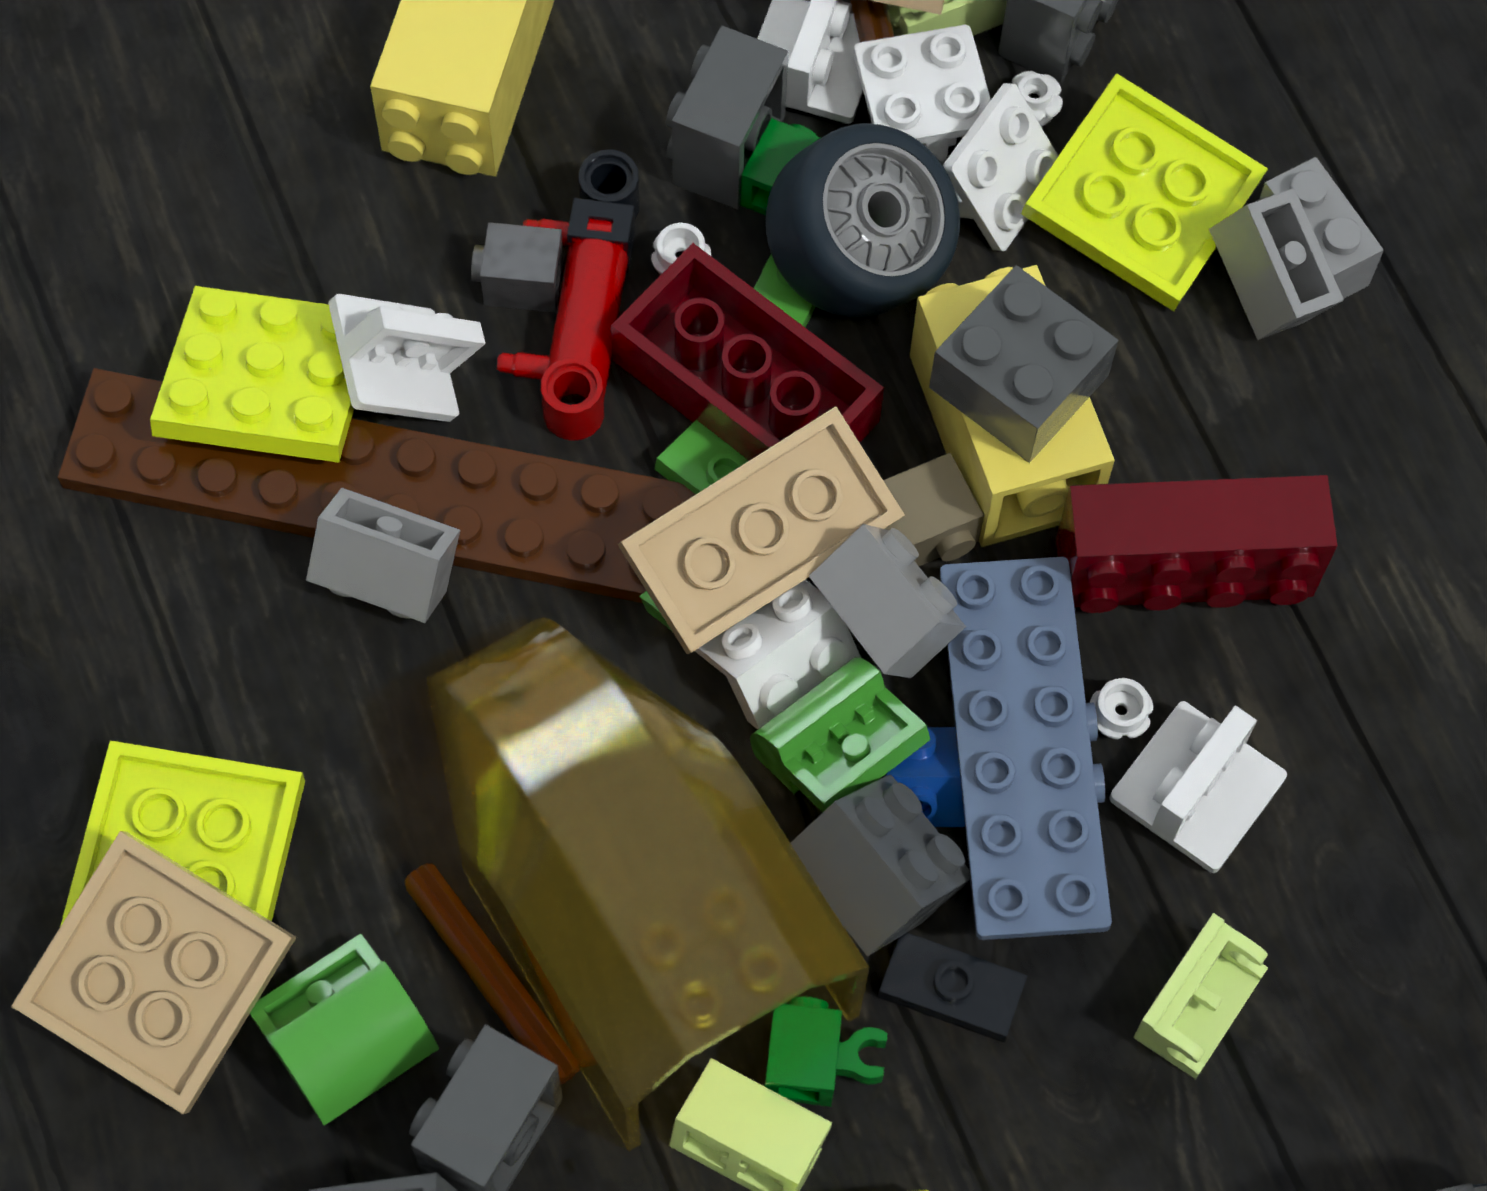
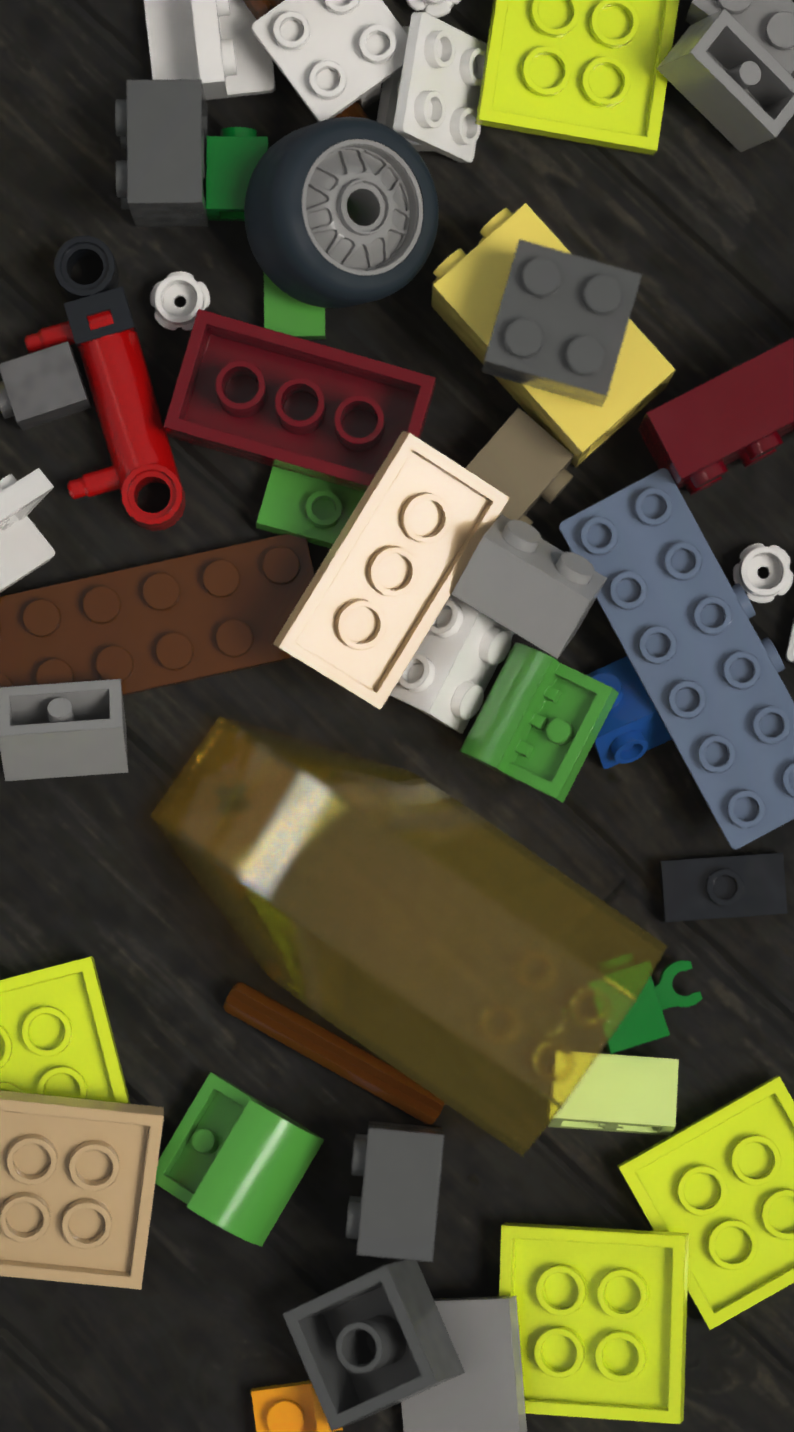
camera: 25 degrees left, 20 degrees up
dark grey brick [782,774,971,957] -> none

